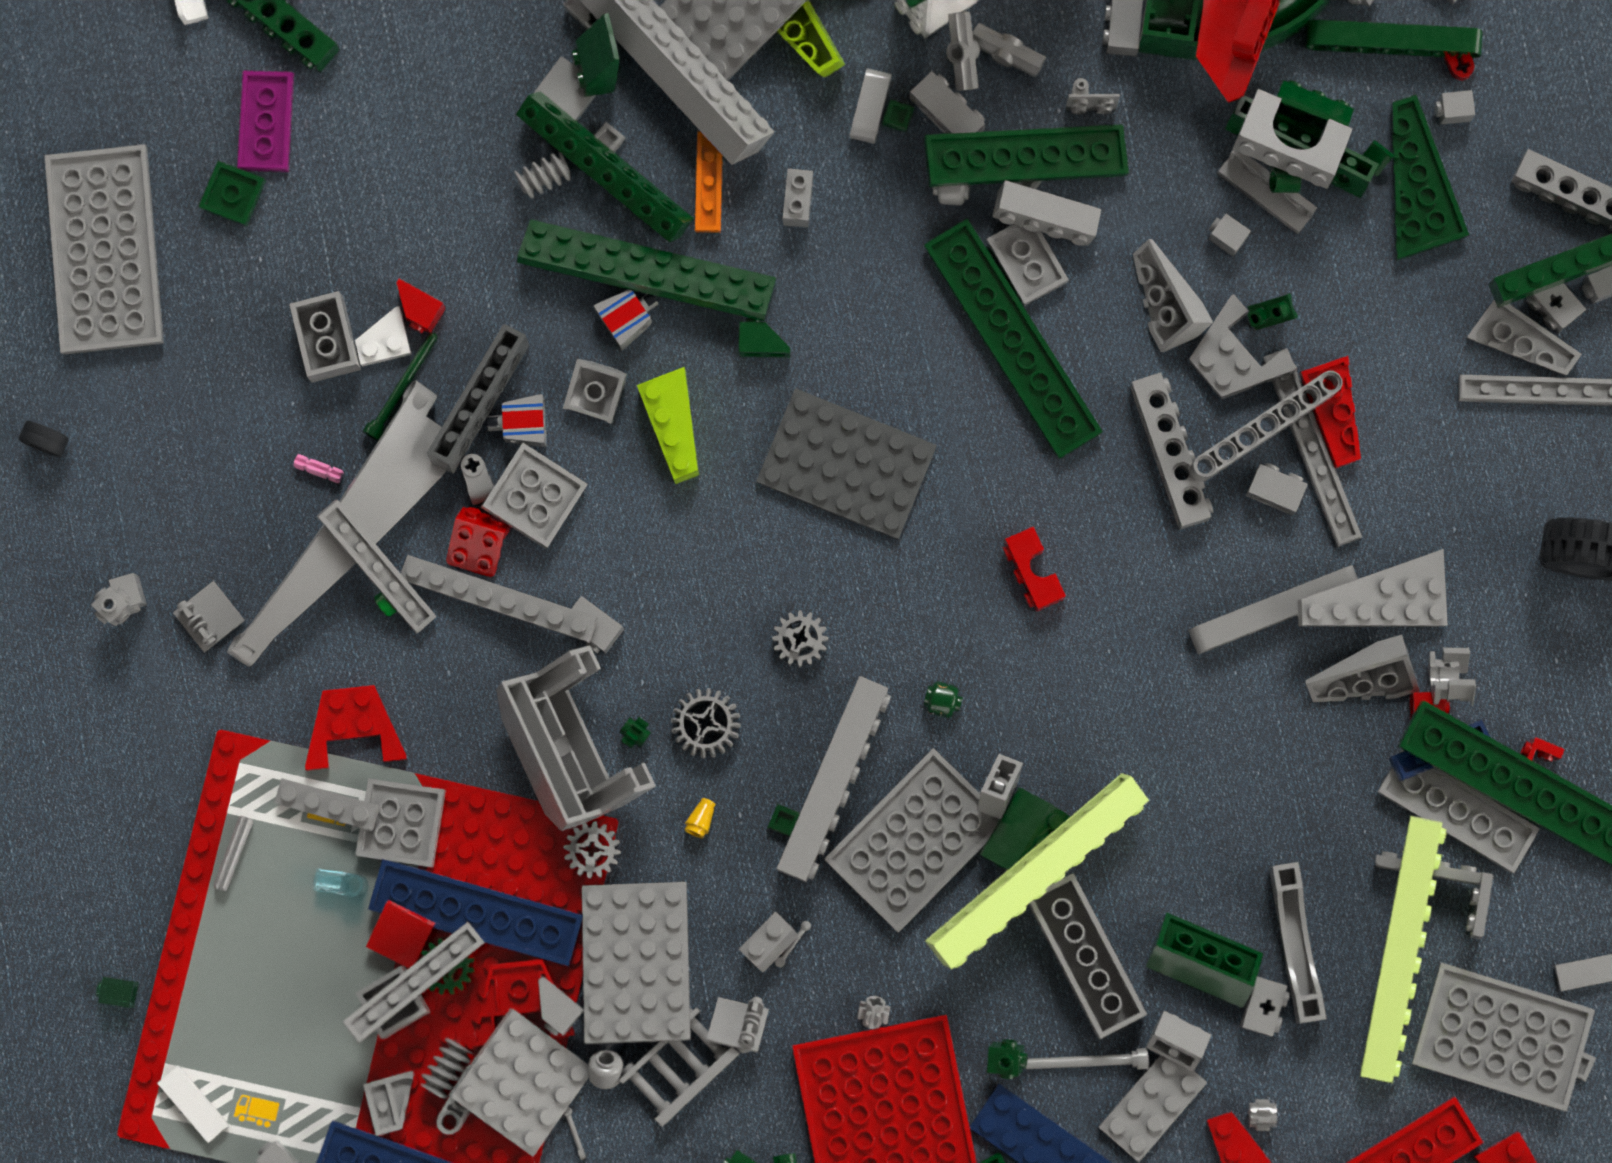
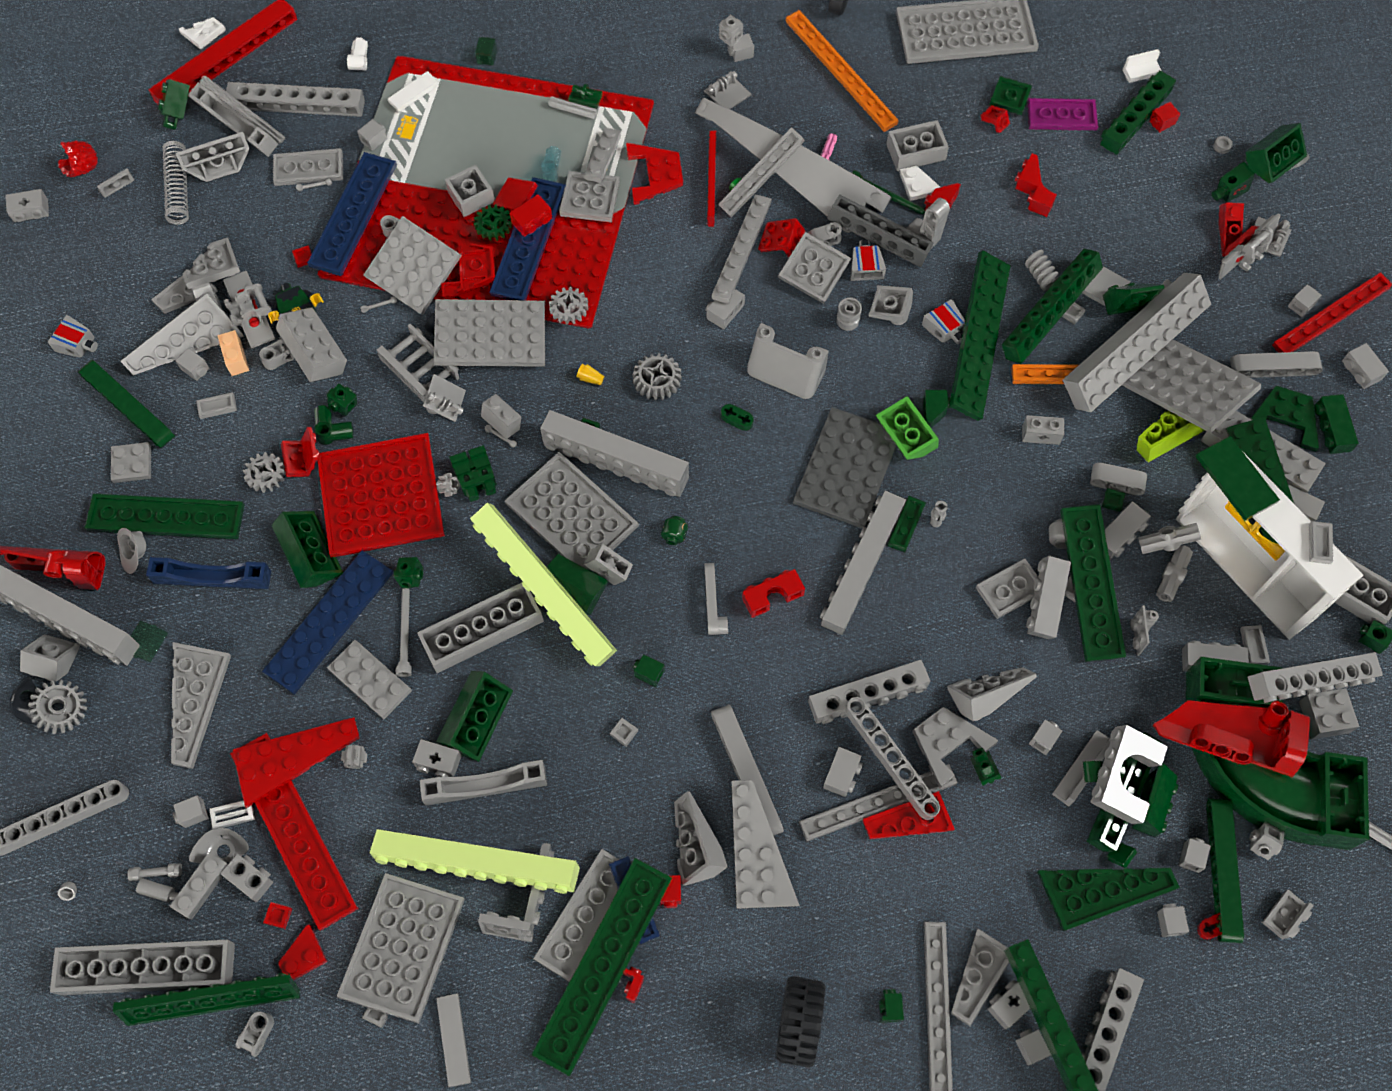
camera: 85 degrees right, 15 degrees down
light grey plate [342,922,484,1043] -> none
light grey wing [363,1071,414,1136] -> none
light grey piece [421,1038,472,1099] -> none
light grey wedge [496,646,656,831] -> none
light grey slope [539,977,584,1036] -> none
light grey head [588,1050,623,1089] -> none
dark green gear [619,717,651,748] -> none
lime wedge [637,367,699,484] -> none
light grey gear [772,610,828,667] -> none
dark green plate [924,219,1103,459] -> none
light grey brick [1146,1011,1211,1071] -> none
light grey piece [1427,647,1476,706] -> none
none -> dark green hips [449,445,497,502]
none -> red brick [510,194,552,237]
none -> dark green hips [568,84,603,109]
none -> light grey plate [610,718,638,747]
none -> dark green brick [633,654,665,687]
none -> light grey beam [704,563,728,635]
none -> red tile [707,130,716,227]
none -> dark green beam [721,404,754,431]
none -> light grey windscreen [747,323,829,399]
none -> orange plate [786,10,898,132]
none -> light grey brick [820,491,906,635]
none -> light grey wheel [836,298,862,331]
none -> bright green slope [876,396,939,460]
none -> dark green brick [879,989,904,1023]
none -> dark green tile [887,496,926,553]
none -> light grey beam [906,198,950,249]
none -> light grey pin [930,501,947,527]
none -> red bracket [981,105,1010,133]
none -> red arch [1015,153,1057,217]
none -> light grey brick [1178,838,1211,873]

